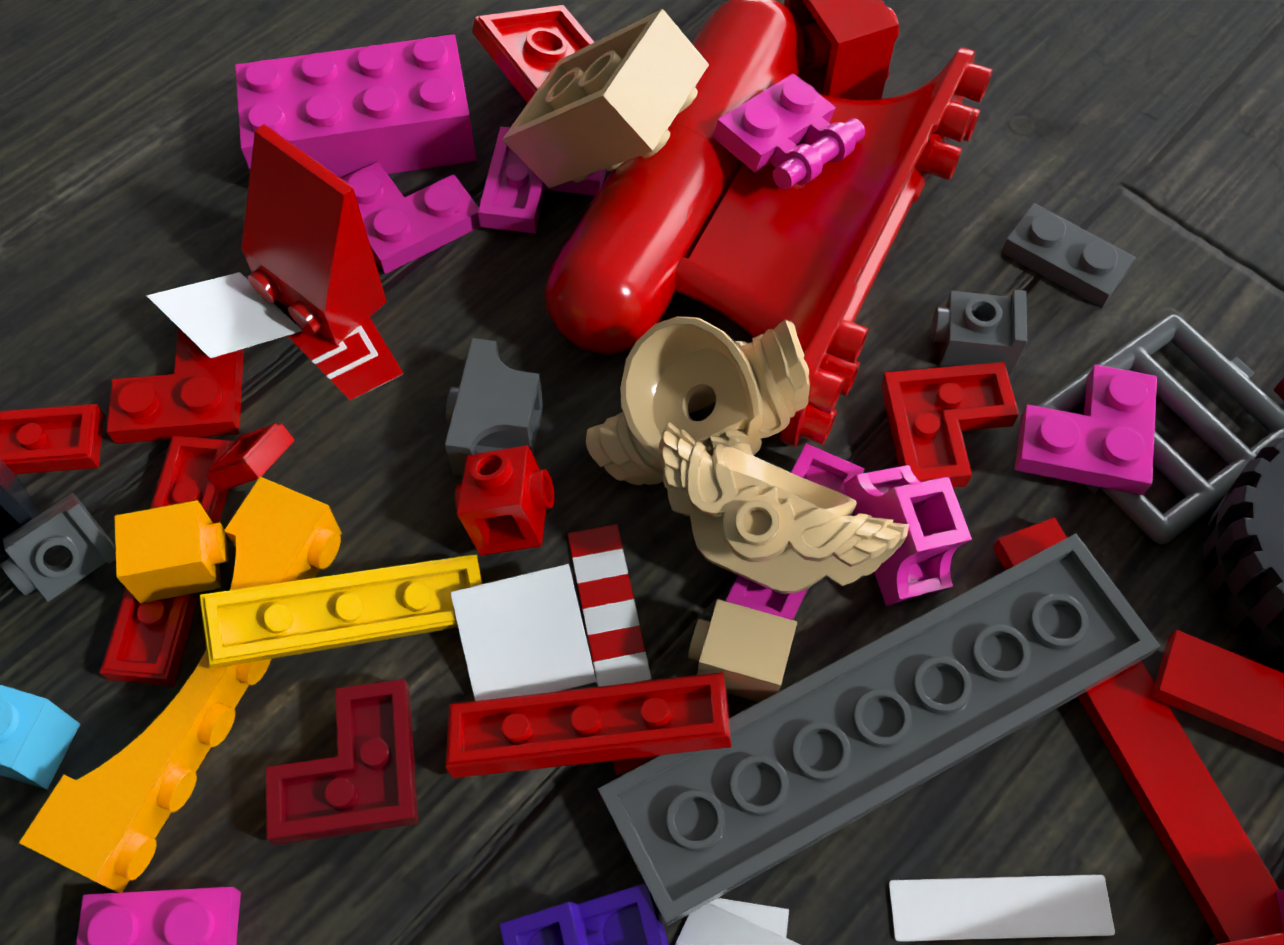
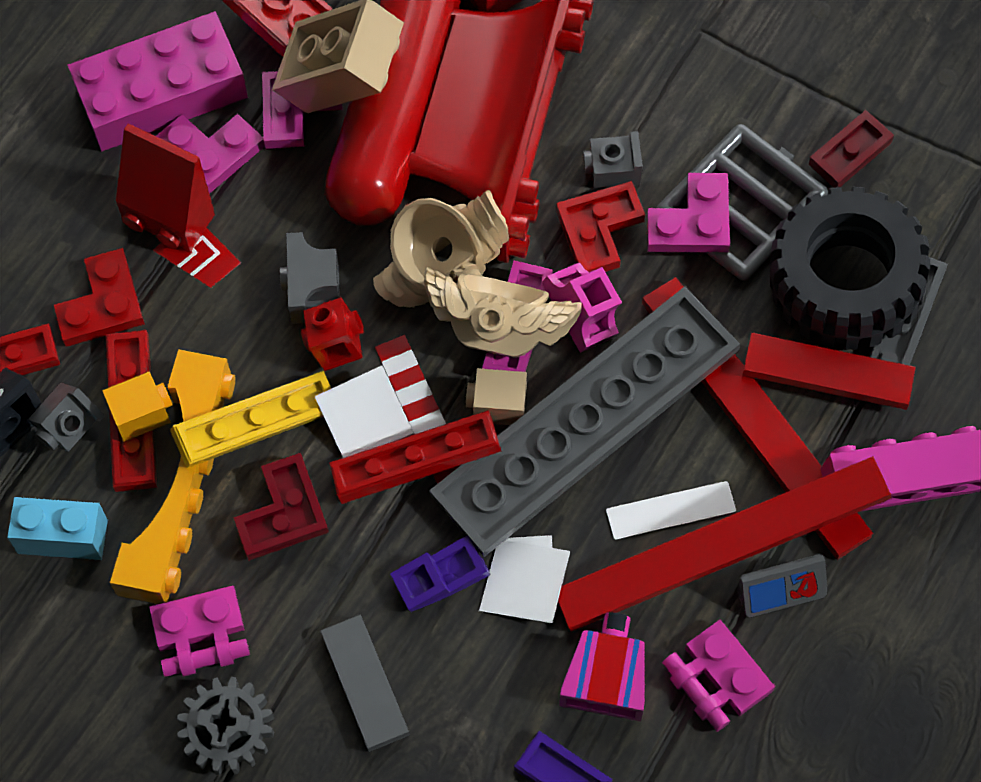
camera: 10 degrees left, 5 degrees up
white sticker [147,272,303,359] -> none
red tile [206,423,295,492] -> none
dark pink plate [712,73,865,190] -> none
dark grey plate [1001,203,1136,308] -> none

